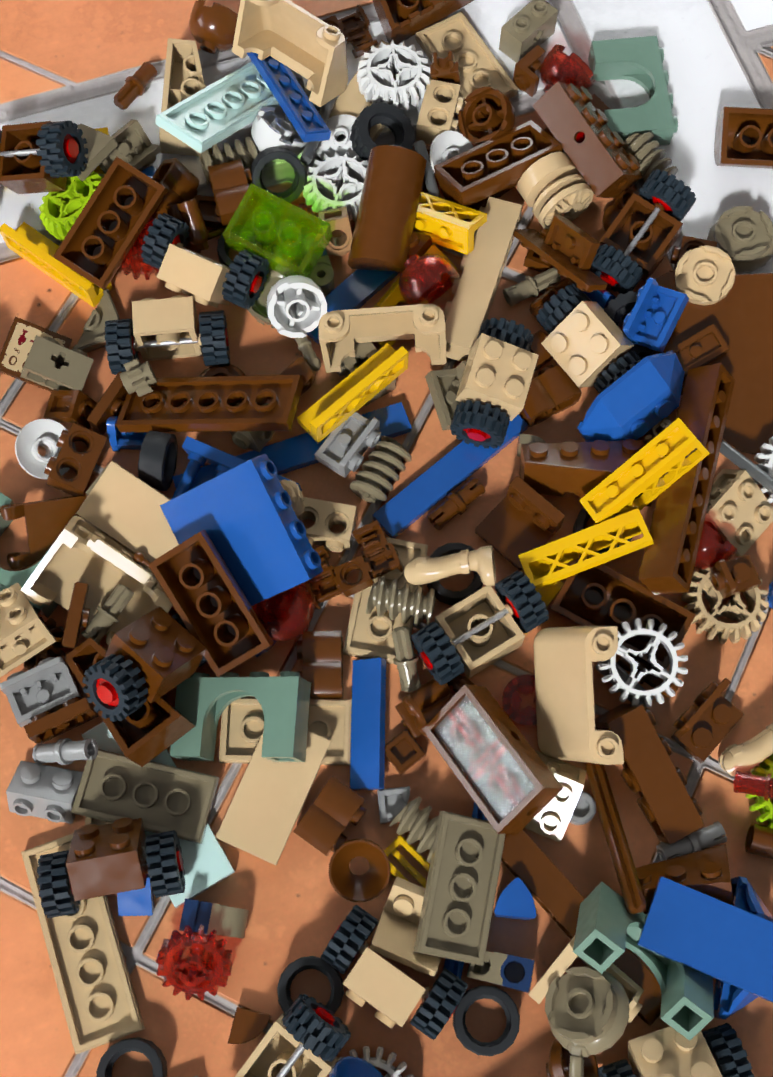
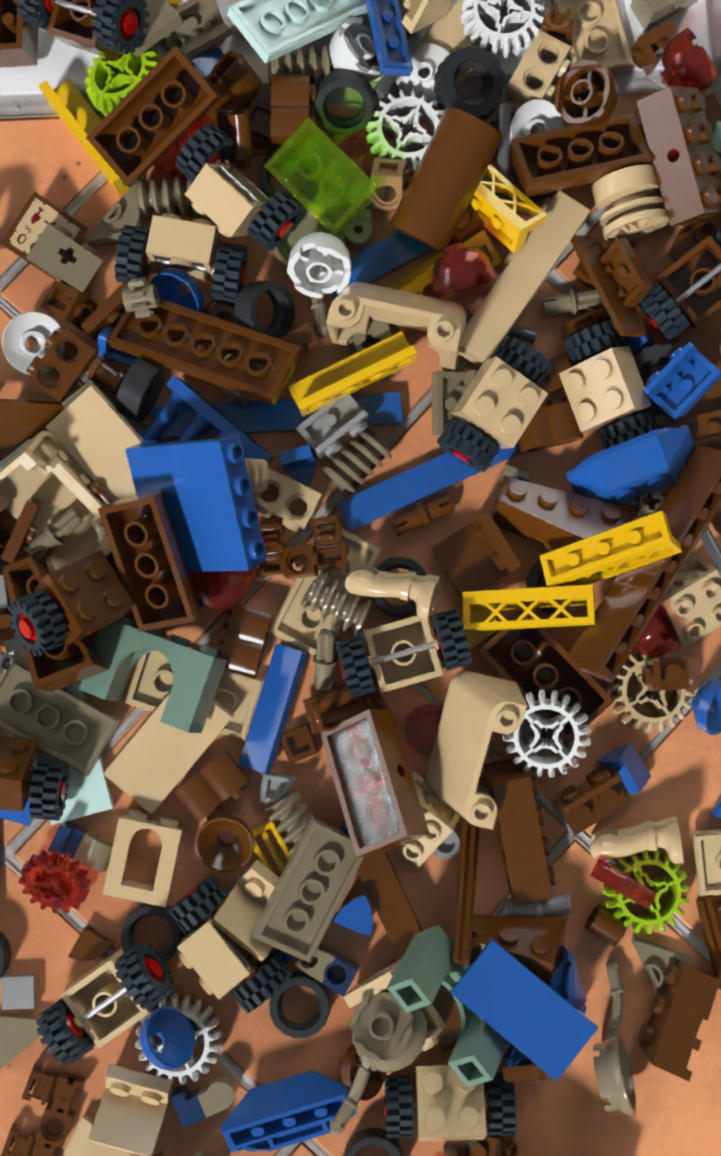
camera: 15 degrees right, 15 degrees up
none -> reddish brown bush [88,356,127,396]
none -> tan panel [103,810,186,907]
none -> dark tan piece [137,177,201,218]
none -> blue piece [151,268,204,312]
none -> black tyre [235,281,295,339]
none -> blue tile [279,444,317,487]
none -> reddish brown tile [503,1065,546,1083]
none -> blue tile [597,743,651,795]

